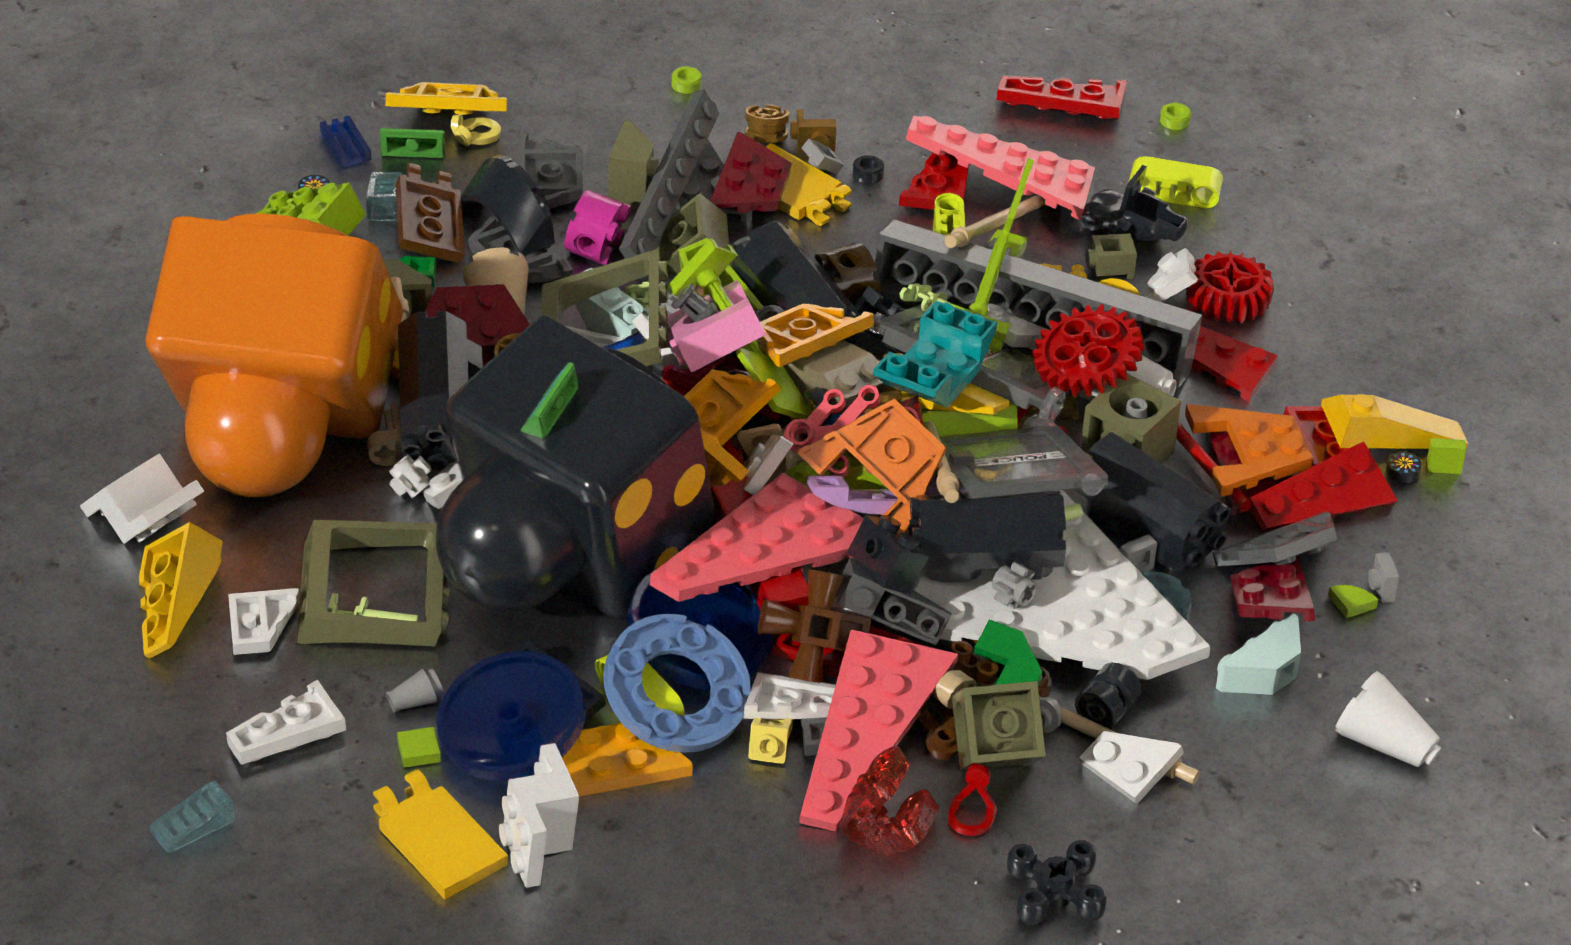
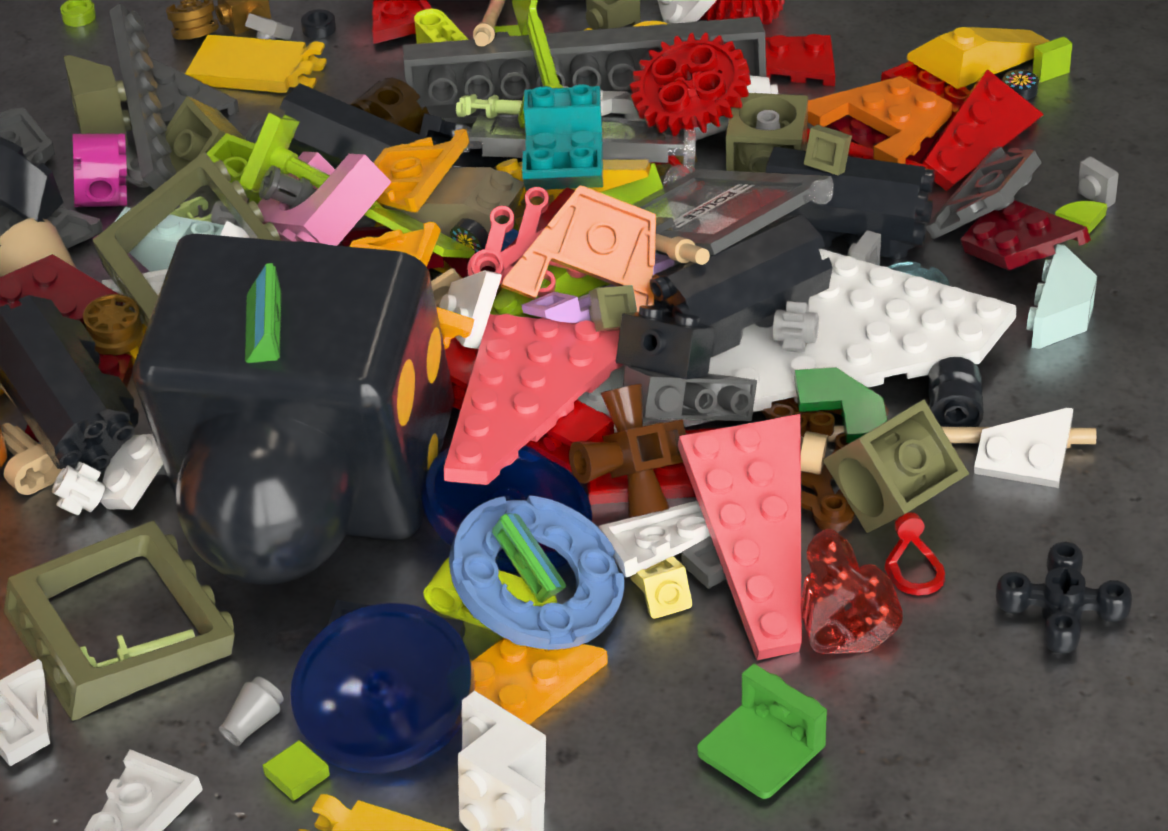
camera: 25 degrees left, 0 degrees up
dark red wing [710,132,792,213] -> none
none -> bright green slope [492,513,566,603]
none -> olive tile [588,285,637,332]
none -> bright green bracket [697,663,827,799]
none -> olive tile [804,125,852,175]

